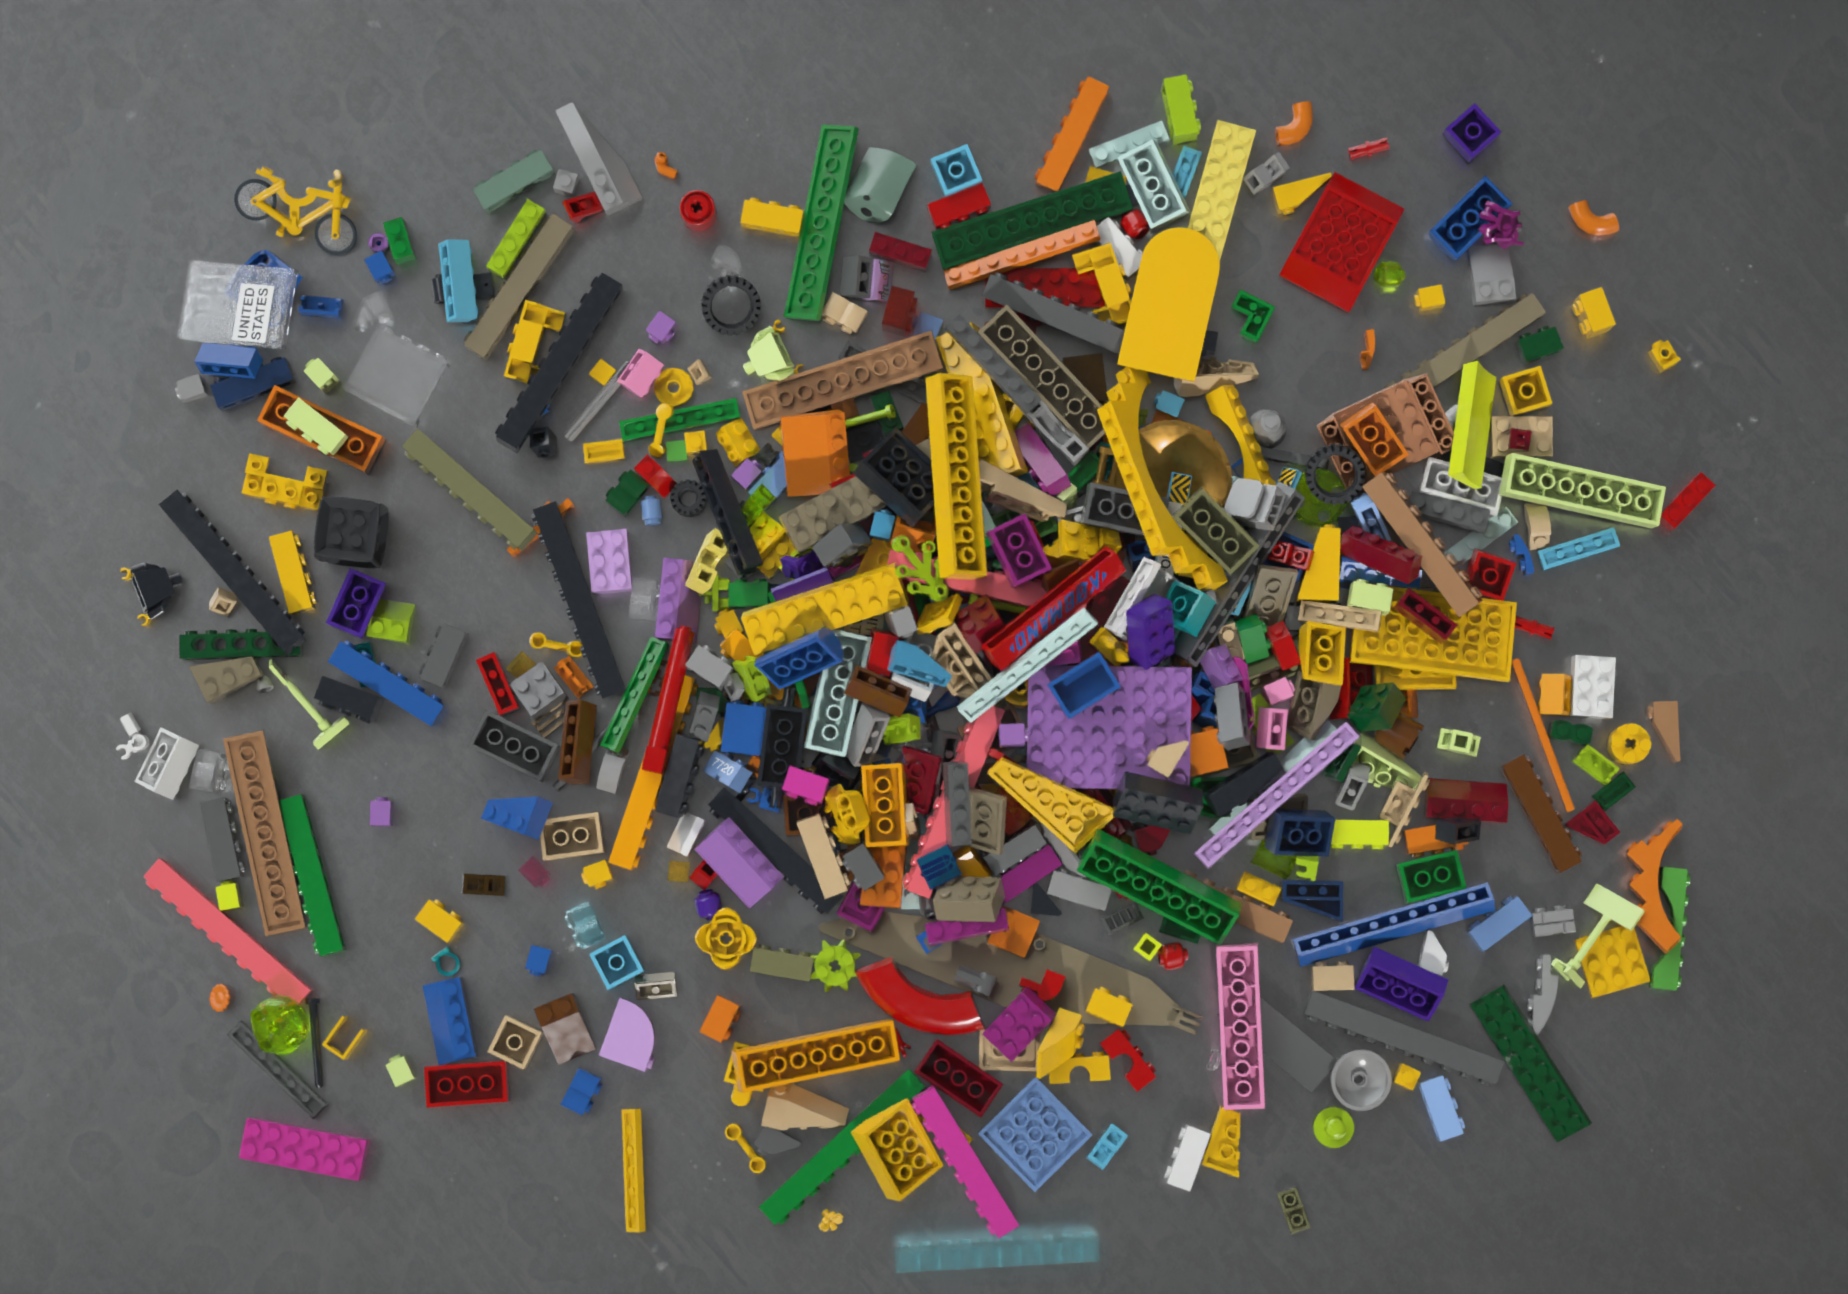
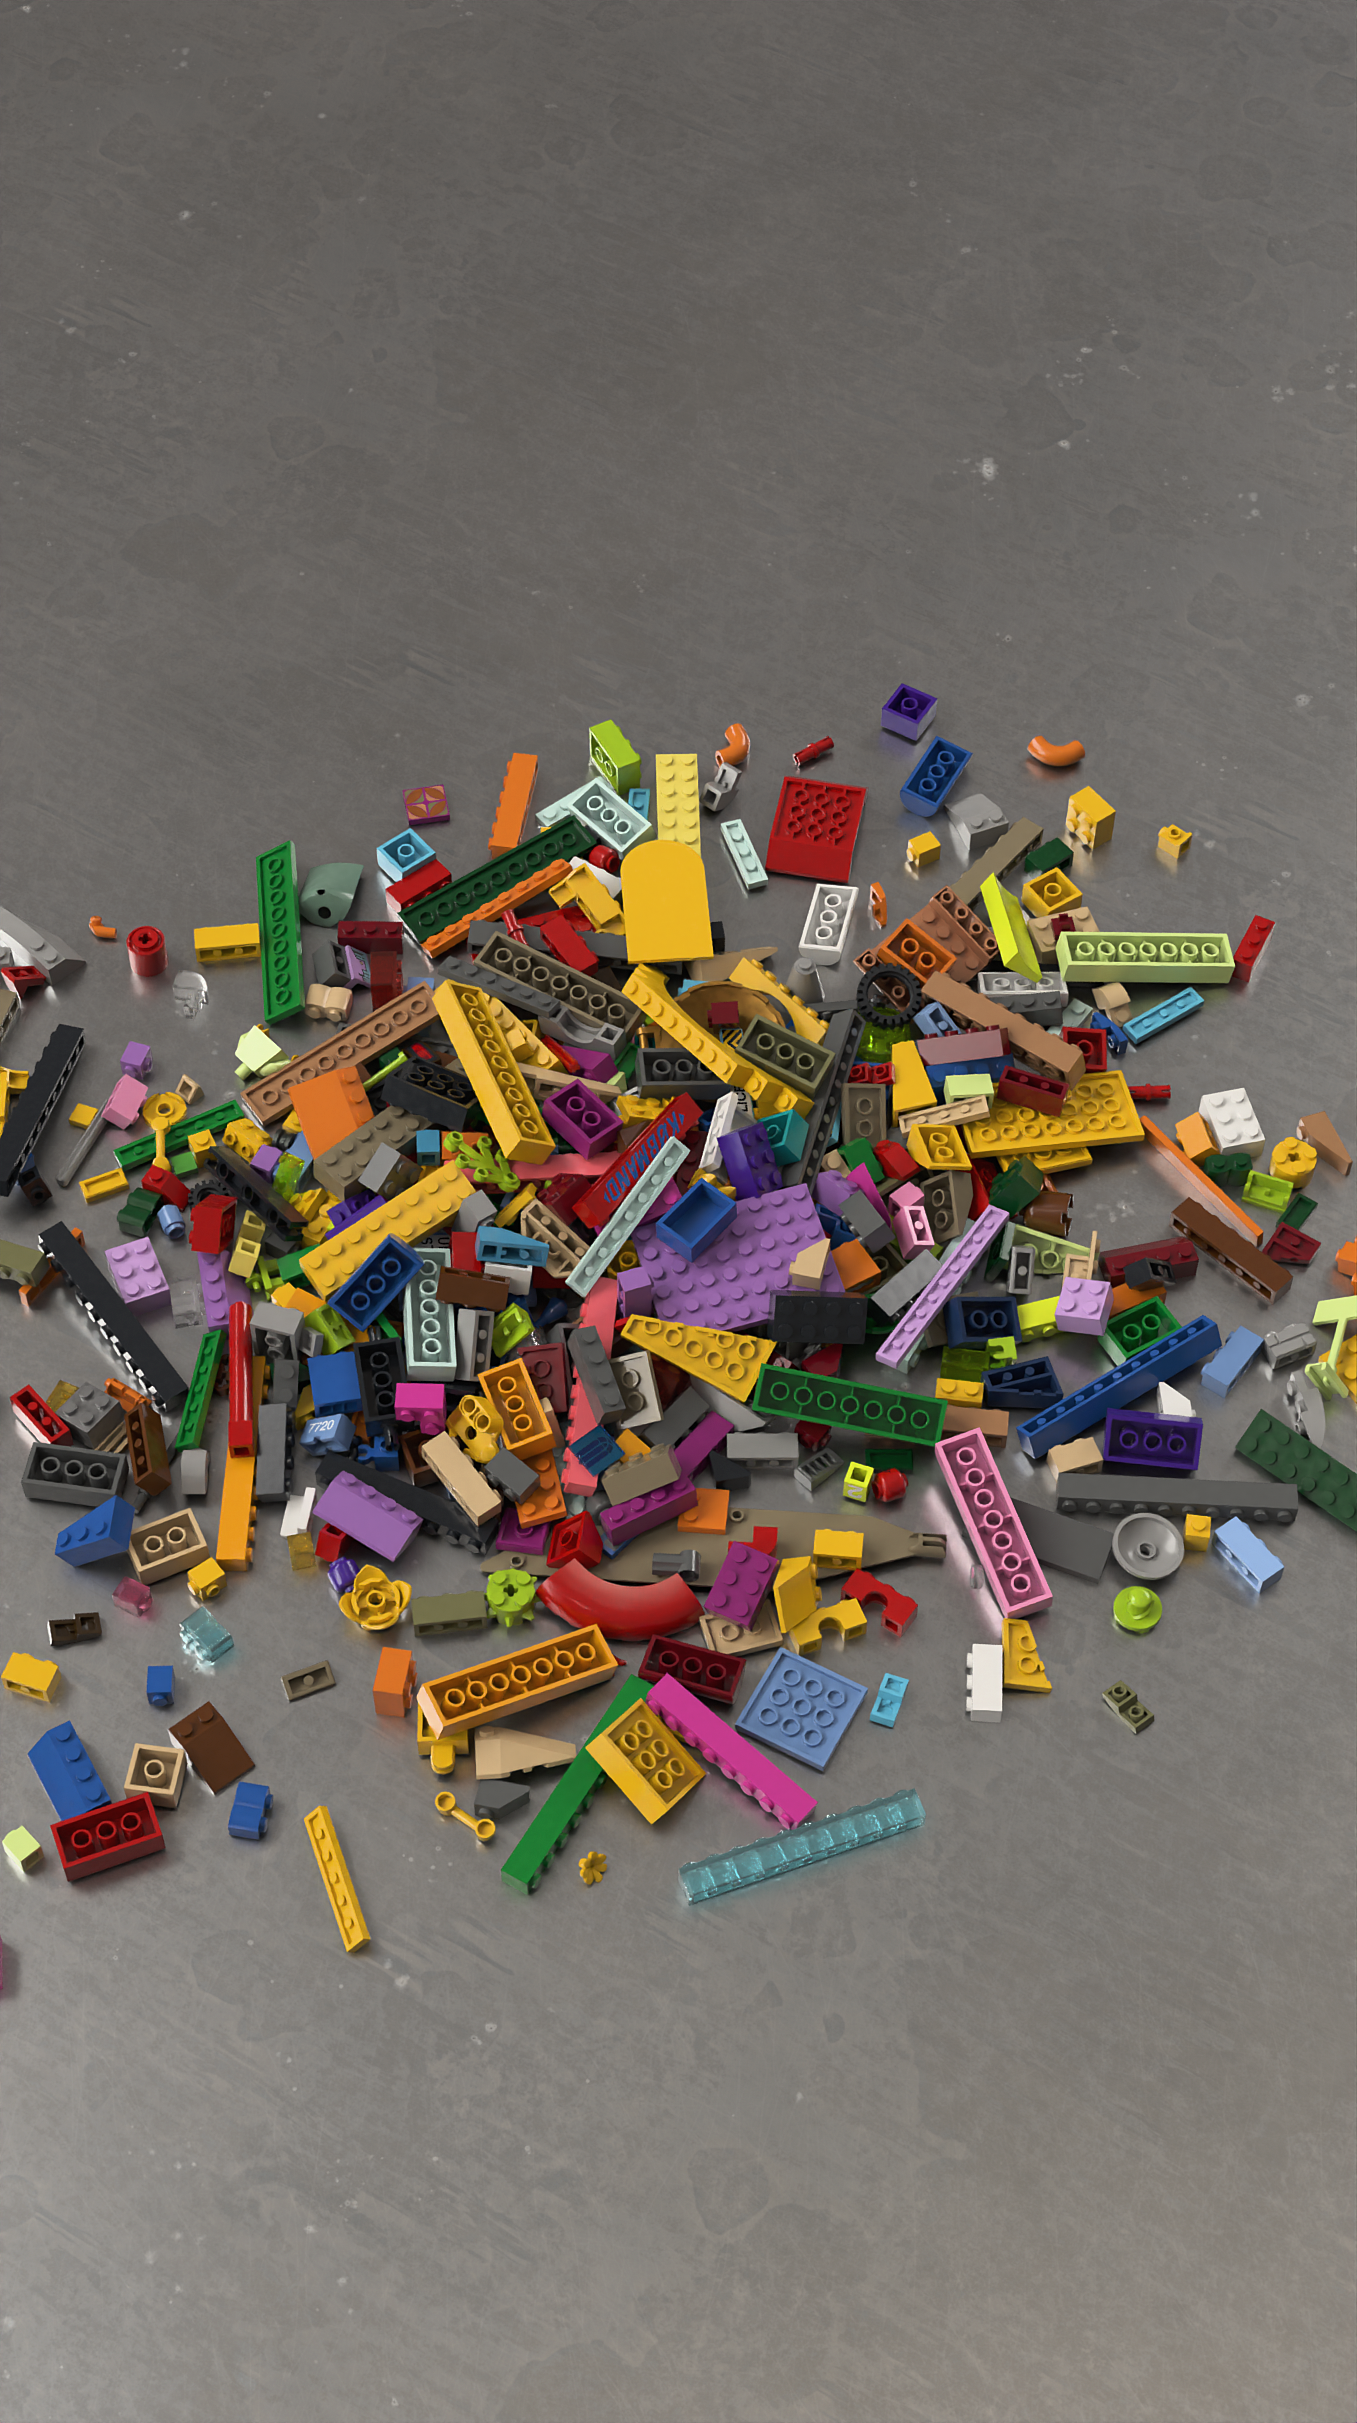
camera: 20 degrees left, 30 degrees down
teal piece [431,946,460,976] -> none
yellow bar [529,632,583,657] -> none
medium azure brick [589,935,645,990] -> none
lavender brick [599,998,655,1072] -> none
black tyre [701,275,761,336] -> none
light grey brick [1224,478,1286,531] -> none
green brick [1231,289,1275,343] -> none
yellow slope [1271,172,1332,215] -> none
clear neon green head [1374,262,1405,288] -> none
yellowish green brick [1436,728,1481,757] -> none
magenta piece [1479,201,1524,249] -> none
none -> red brick [189,1194,237,1254]
none -> slope [401,1041,442,1065]
none -> tile [402,784,450,826]
none -> red pin [501,909,530,947]
none -> yellow brick [503,1027,533,1062]
none -> red brick [540,914,599,976]
none -> red axle [540,1035,581,1073]
none -> red slope [546,1510,603,1570]
none -> dark red brick [707,1001,740,1034]
none -> light aqua plate [720,819,768,890]
none -> white brick [799,884,859,966]
none -> black axle [869,994,890,1009]
none -> lavender brick [1054,1277,1114,1336]

